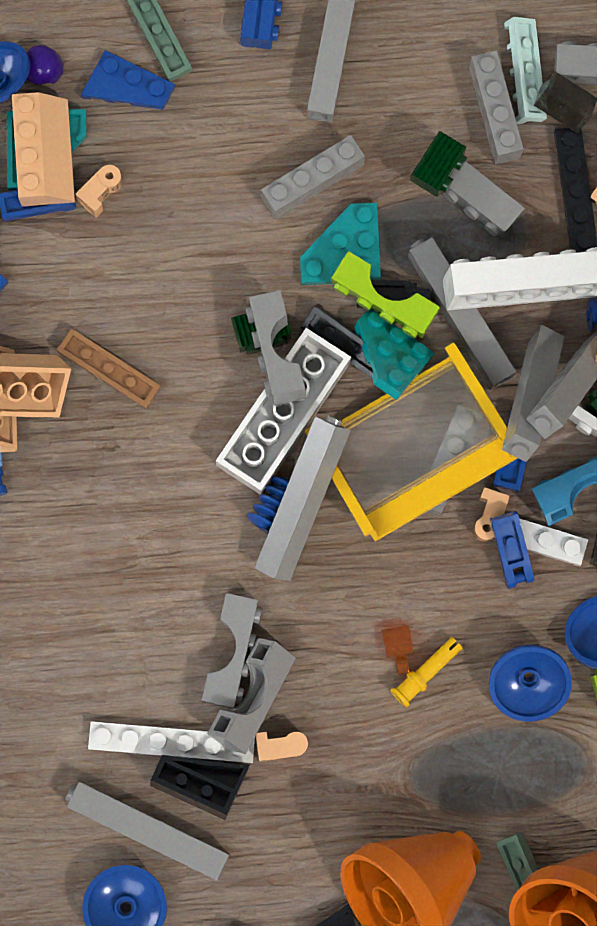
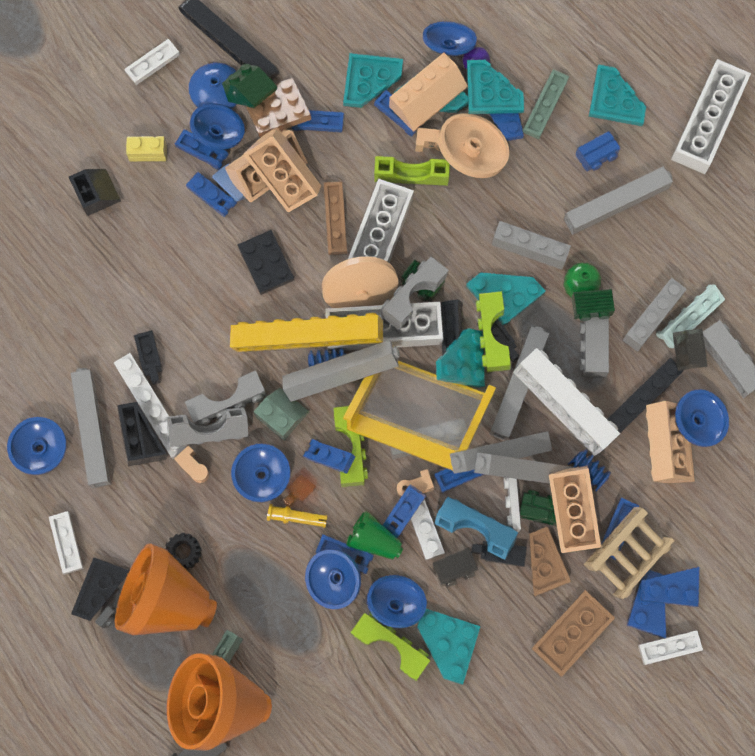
camera: 55 degrees right, 5 degrees down
none -> black hinge [134,330,162,385]
none -> black tyre [165,533,202,570]
none -> yellow brick [230,313,383,352]
none -> blue dish [231,444,290,502]
none -> black plate [237,230,295,295]
none -> sand green slope [254,388,309,441]
none -> blue plate [303,439,356,474]
none -> blue plate [315,535,374,574]
none -> light nougat dish [321,256,398,308]
none -> lime arch [333,406,368,487]
none -> green cone [346,511,403,560]
none -> white brick [348,179,414,263]
none -> lime arch [374,156,450,186]
none -> light nougat dish [438,114,509,178]
none -> teal plate [467,60,524,114]
none -> green cylinder [563,263,601,298]

